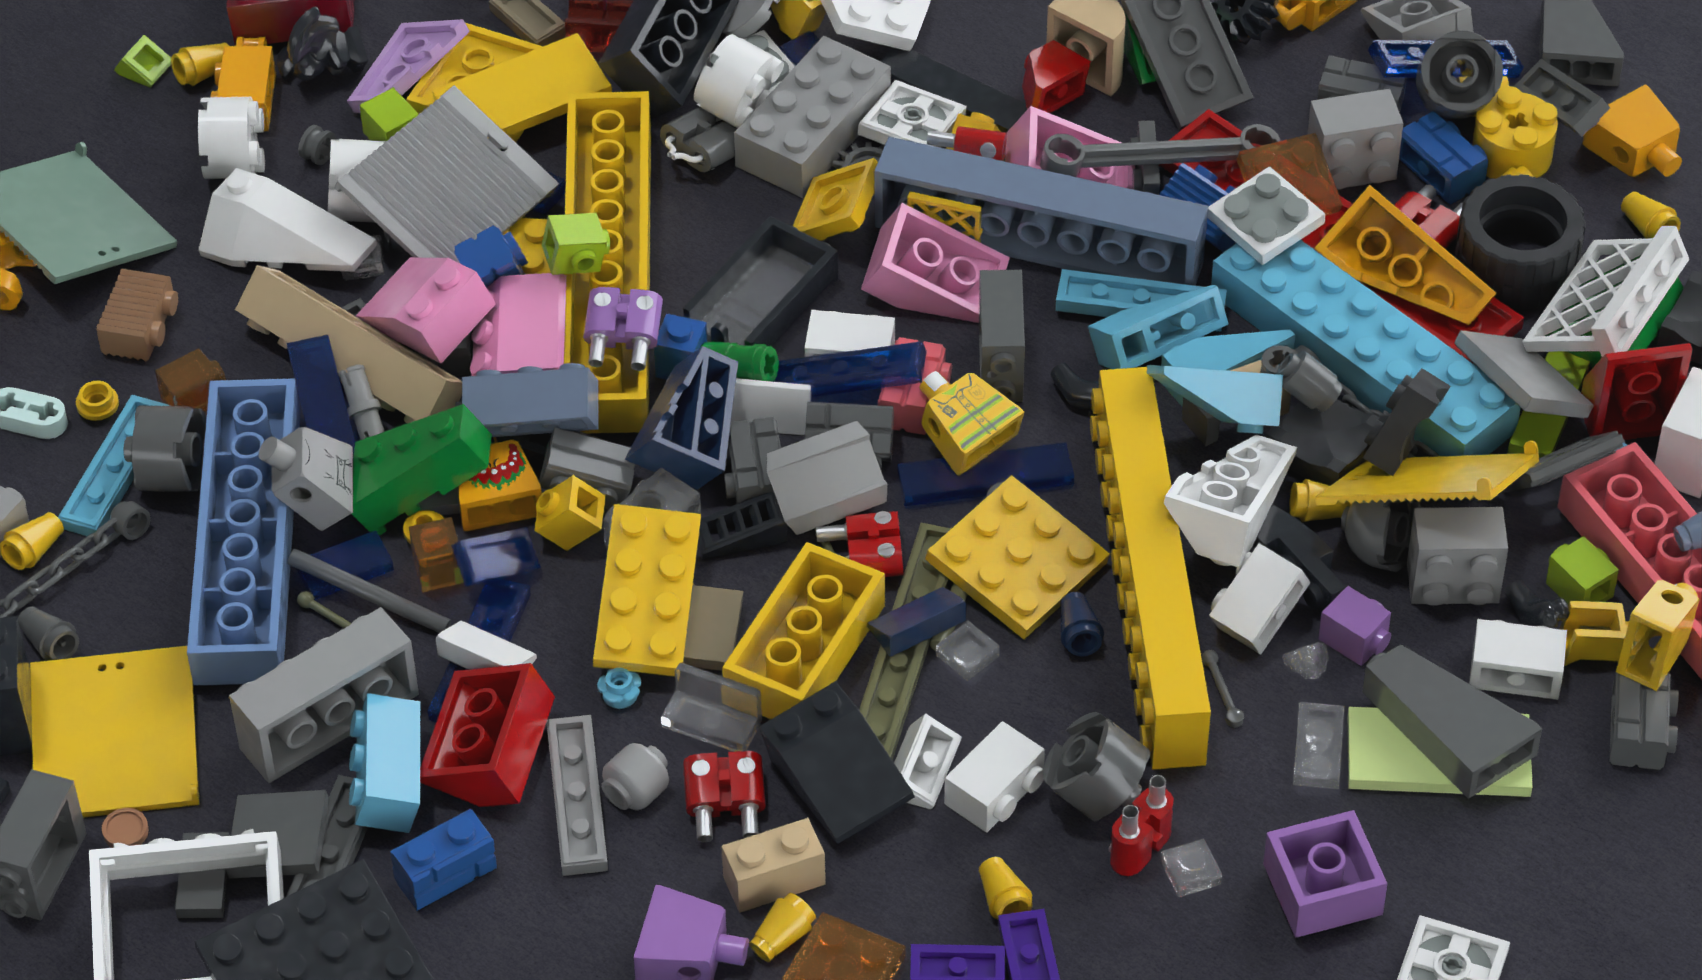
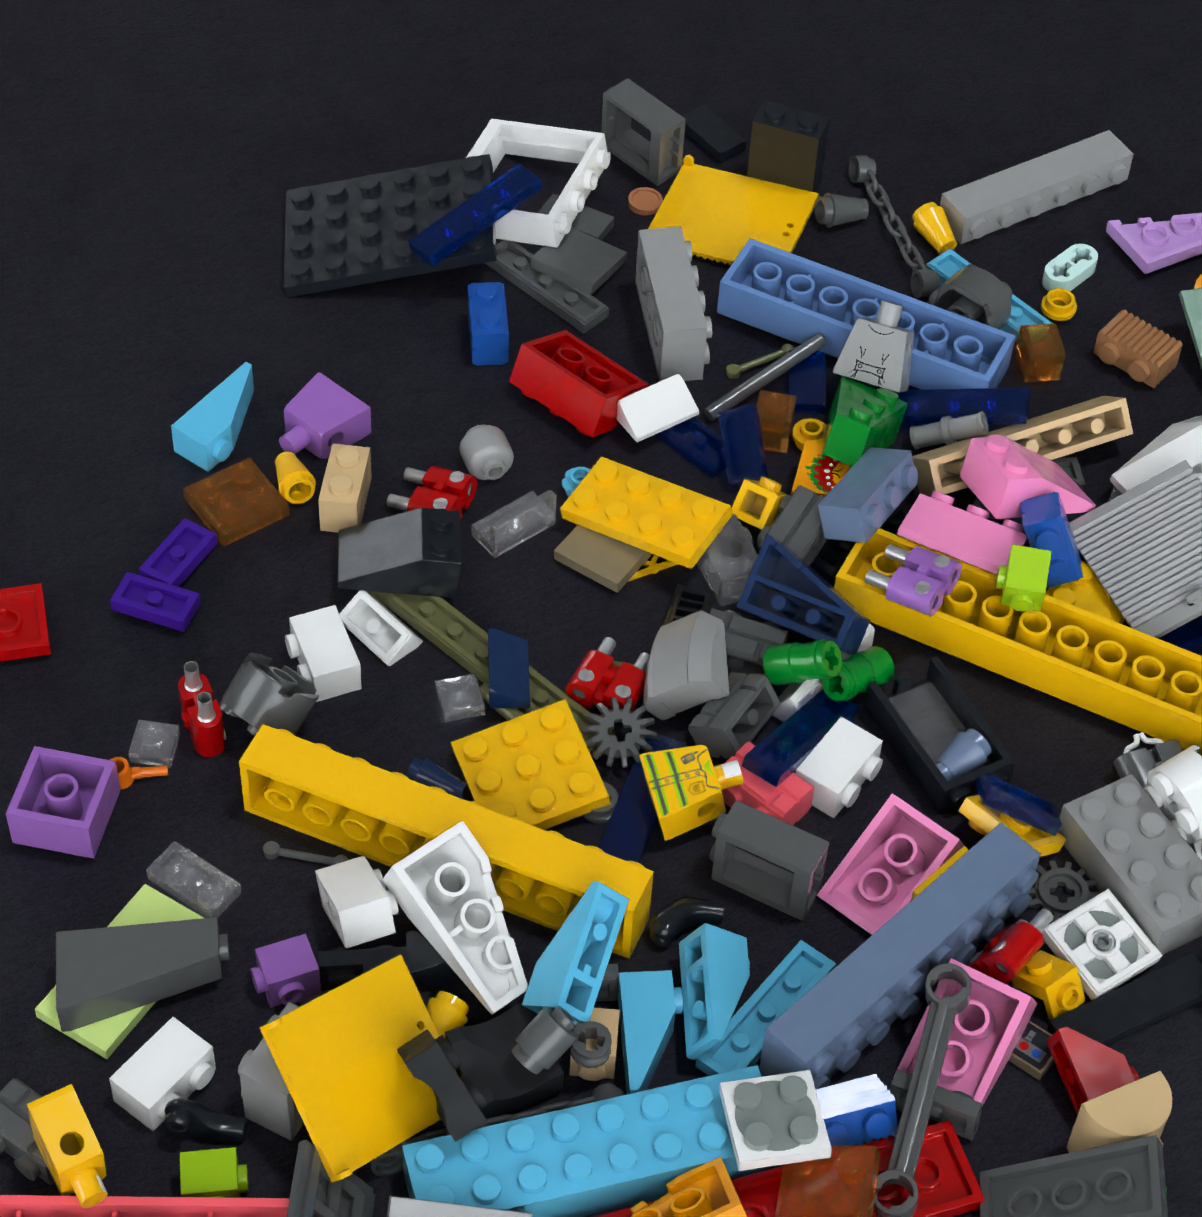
camera: 115 degrees right, 0 degrees up
medium azure brick [349,693,420,833] -> none
light grey tile [547,715,608,876] -> none
blue brick [654,314,708,380] -> none
yellow brick [722,542,885,719] -> none
yellow cone [979,857,1032,919] -> none
clear piece [1282,642,1329,679] -> none
yellow window [1560,601,1629,666] -> none
none -> orange hand [110,757,168,790]
none -> clear blue tile [408,164,543,266]
none -> dark grey gear [582,697,657,768]
none -> green piece [763,639,842,685]
none -> sand blue cone [935,728,992,782]
none -> clear blue tile [975,773,1062,836]

